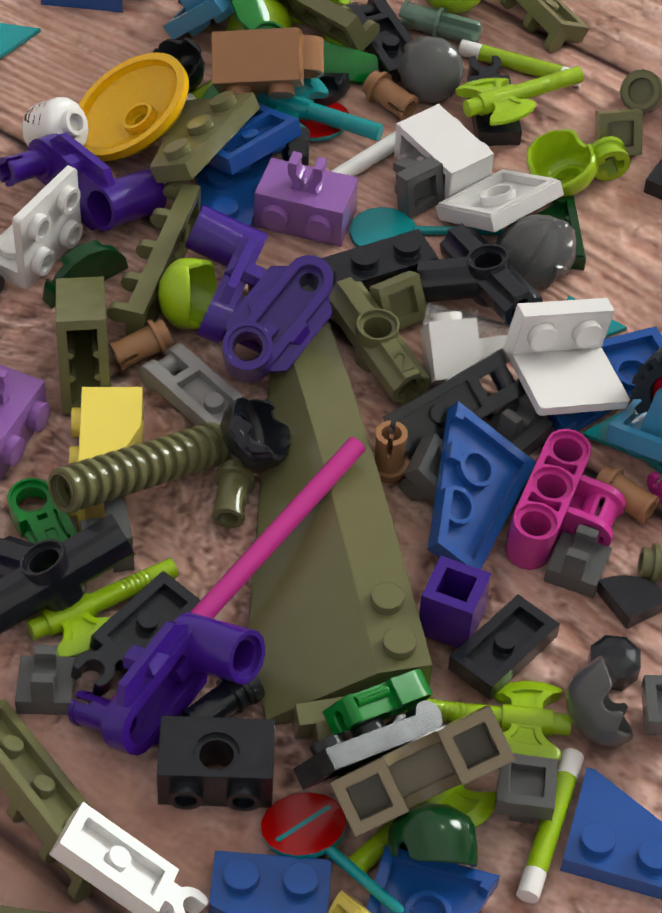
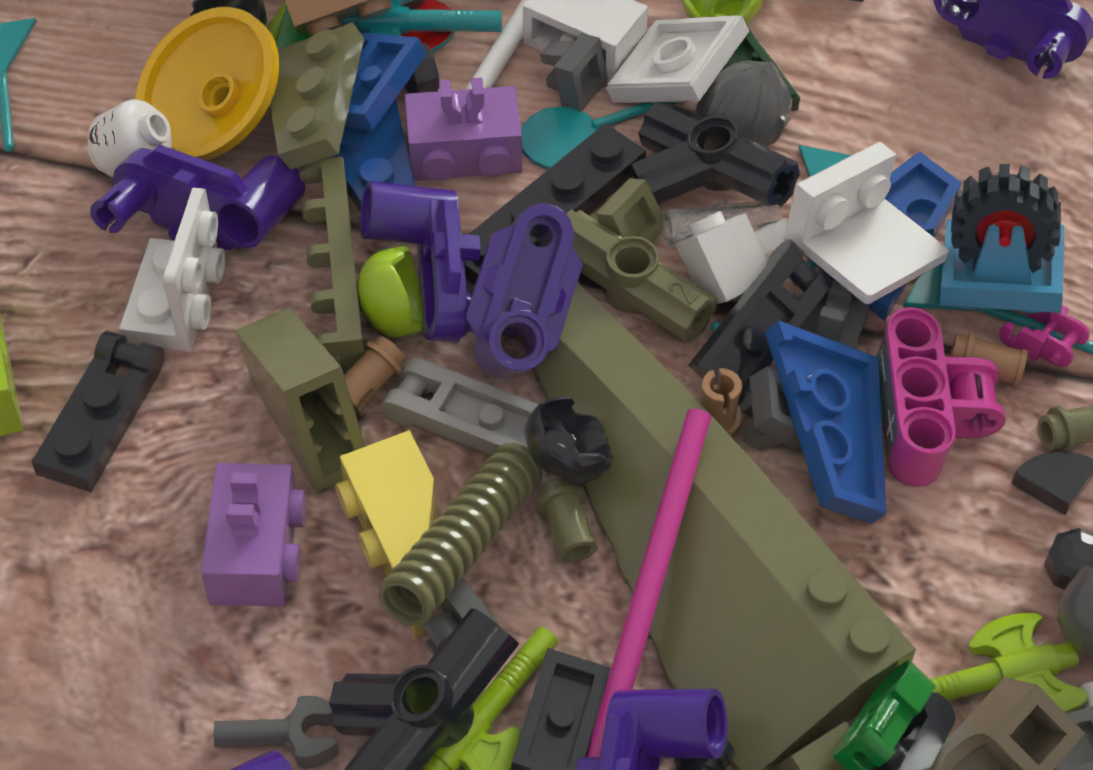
camera: 20 degrees left, 5 degrees up
green piece [8,478,78,544] -> none
dark green tile [42,240,129,309] -> none
dark purple brick [419,556,491,648] -> none
black plate [448,594,560,700] -> none
dark grey tile [544,524,612,598] -> none

